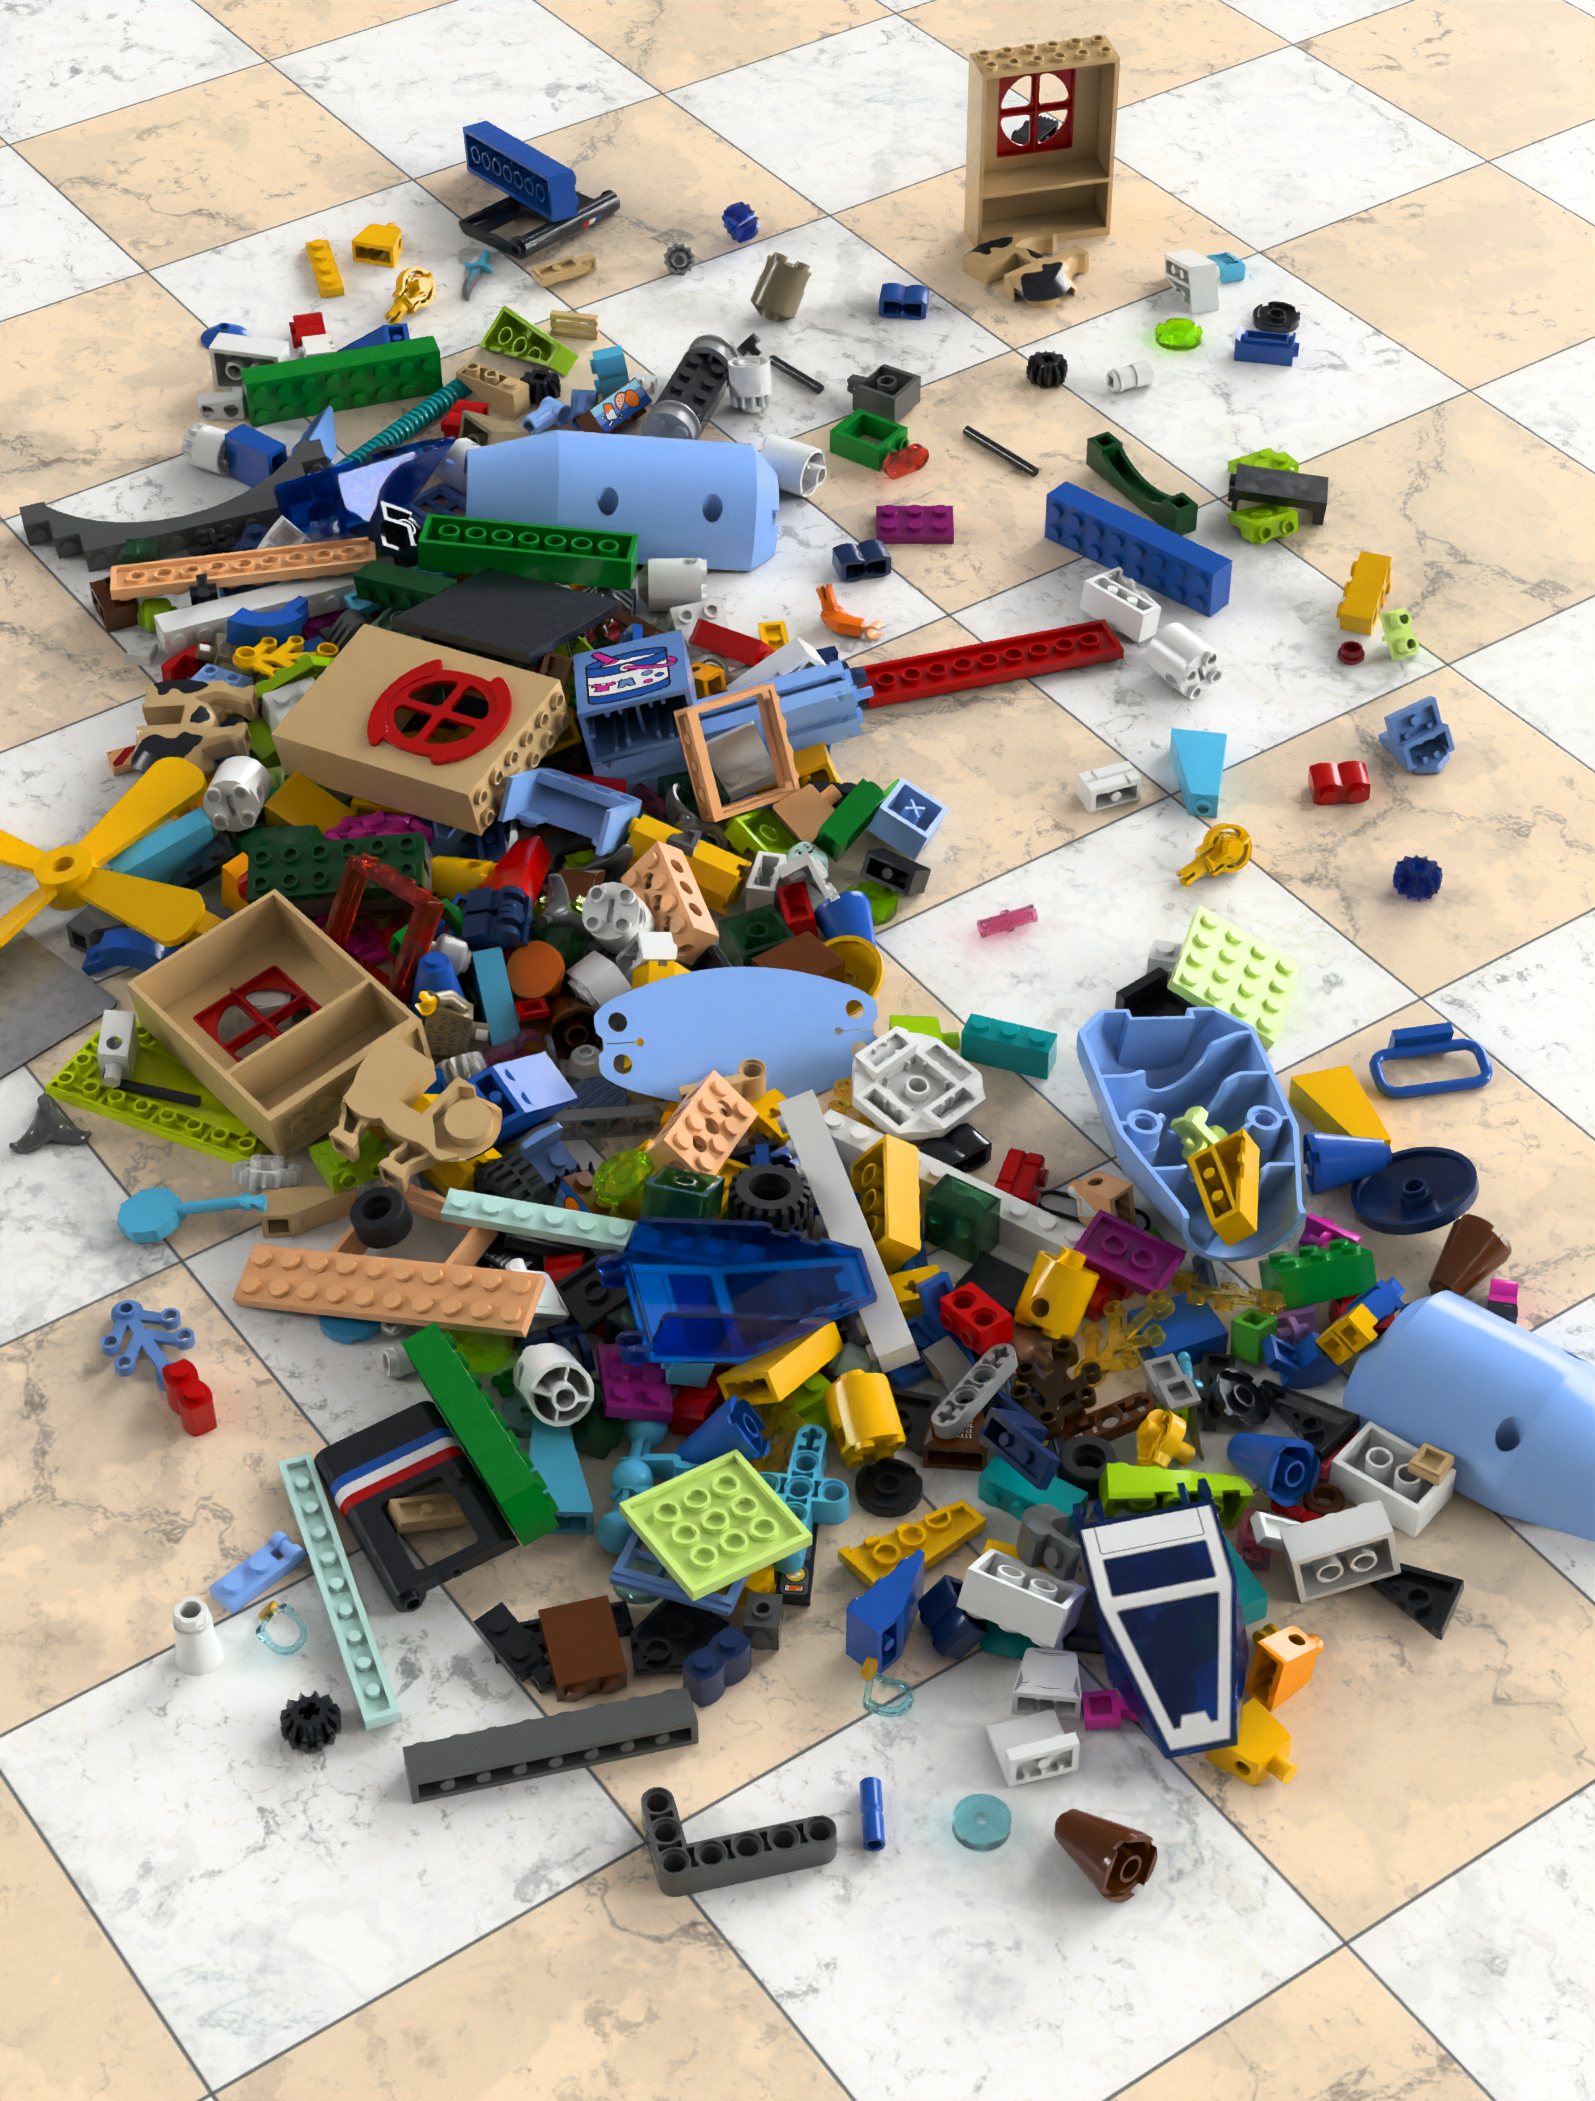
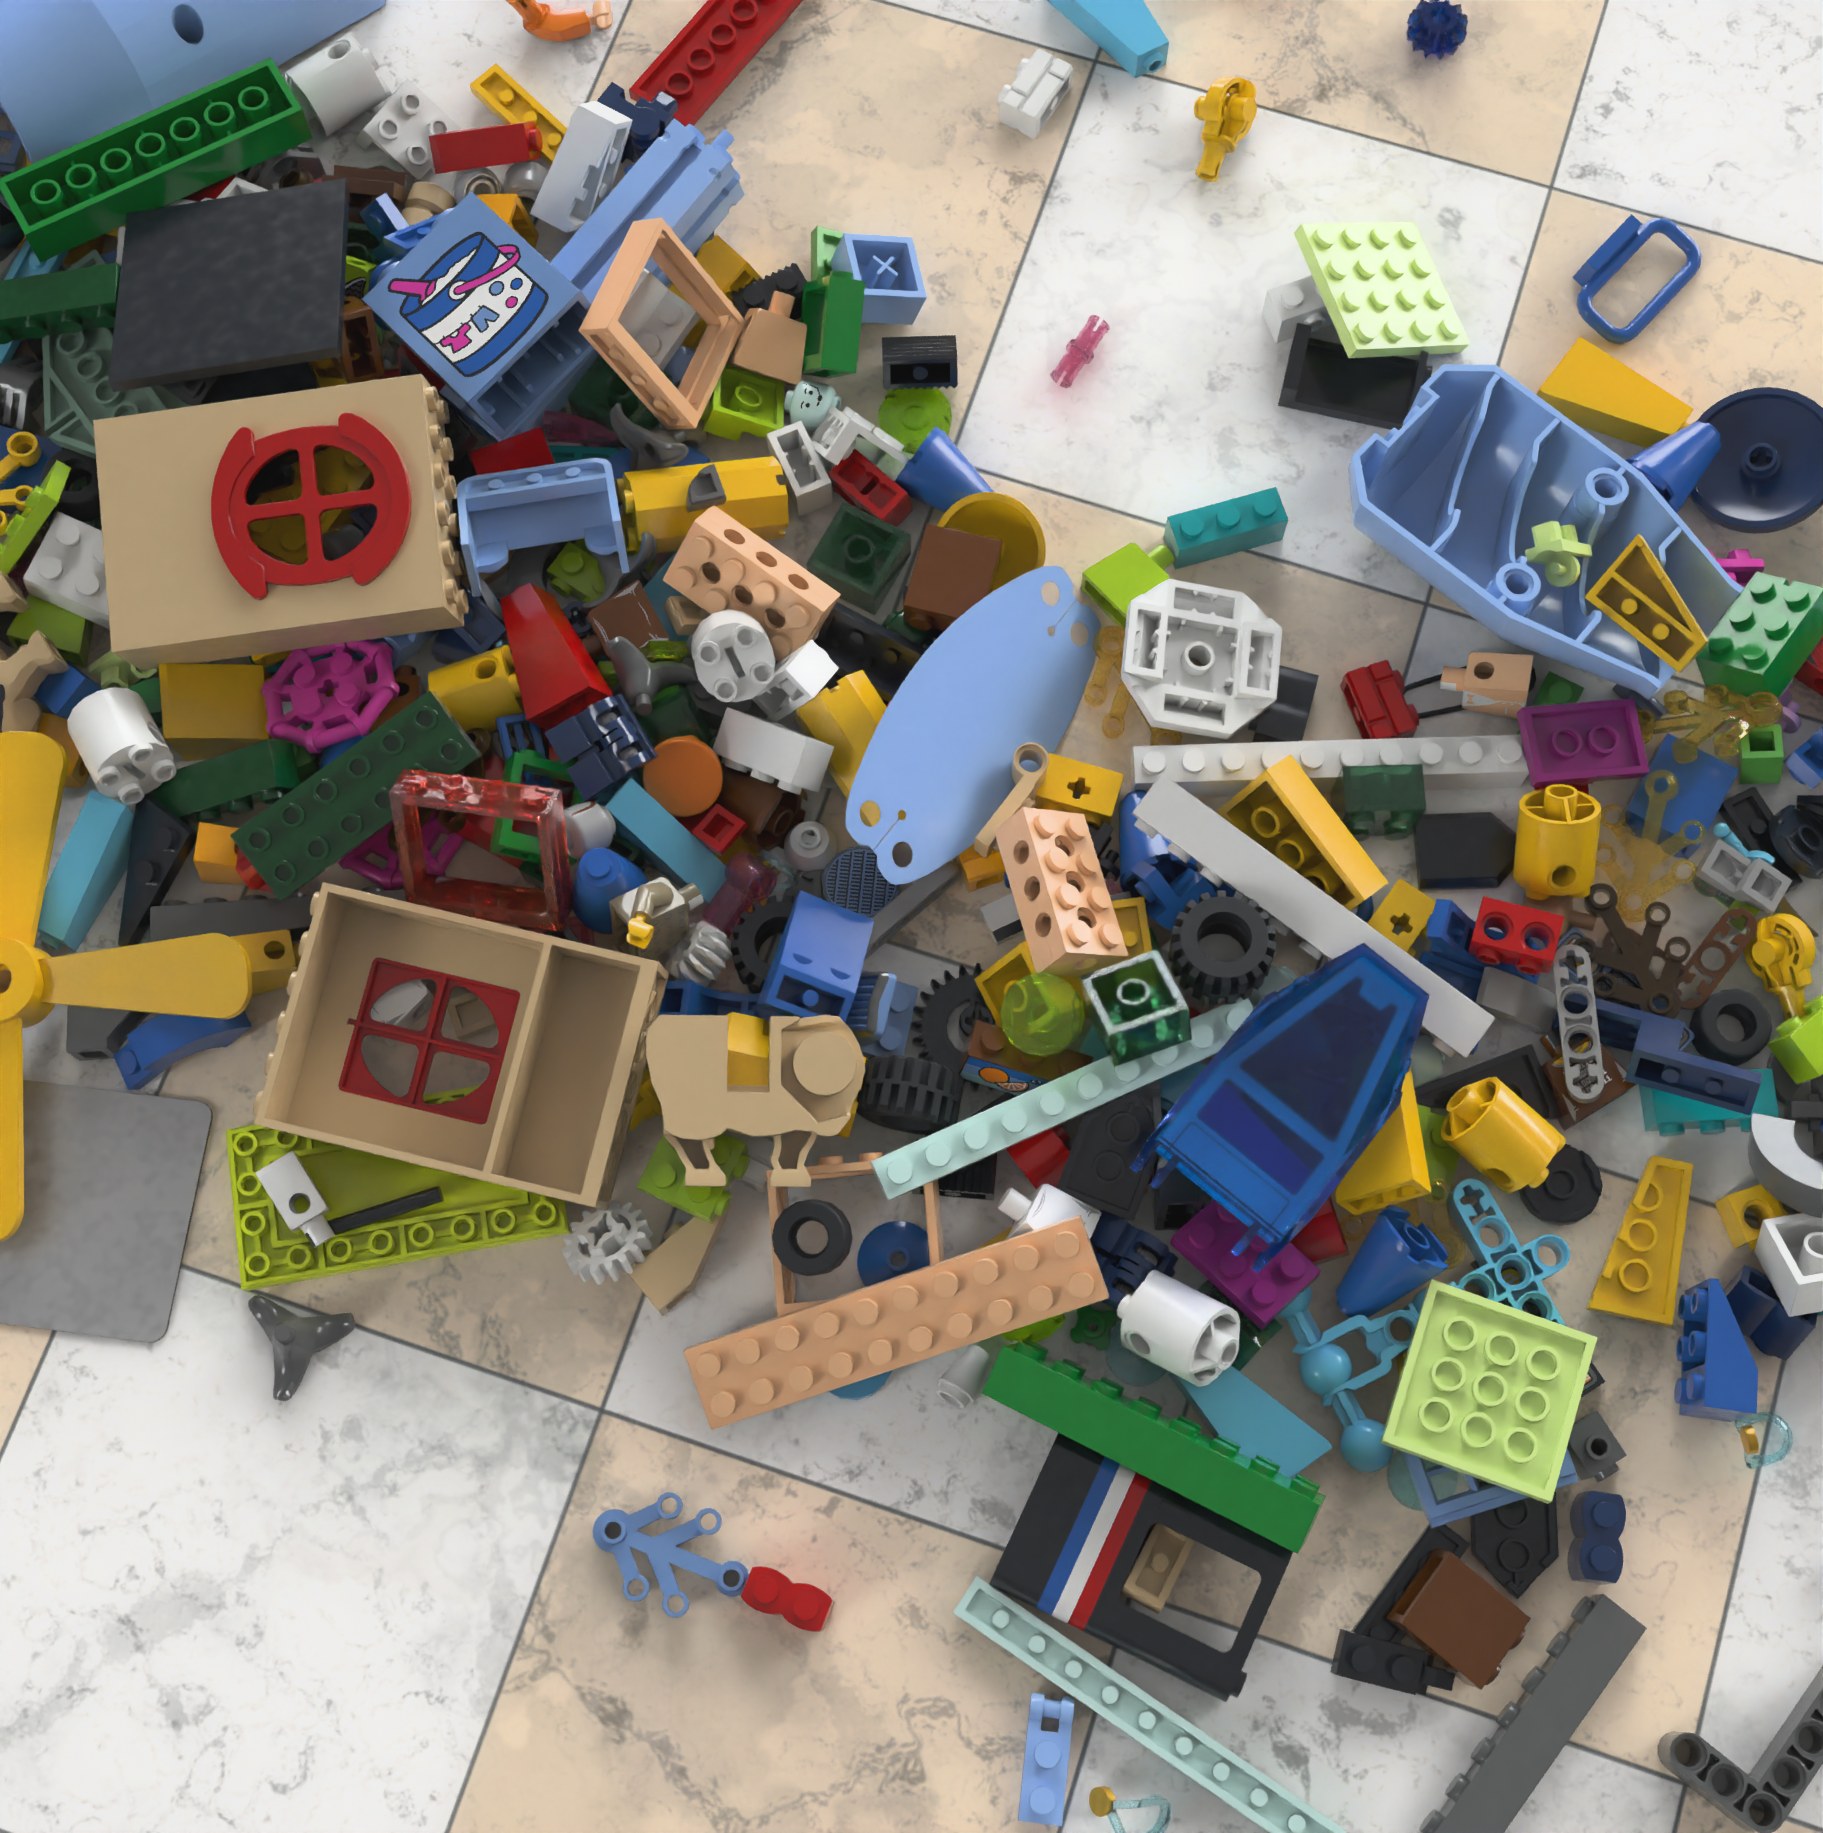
camera: 35 degrees left, 30 degrees up
medium azure piece [117,1187,268,1244] -> none

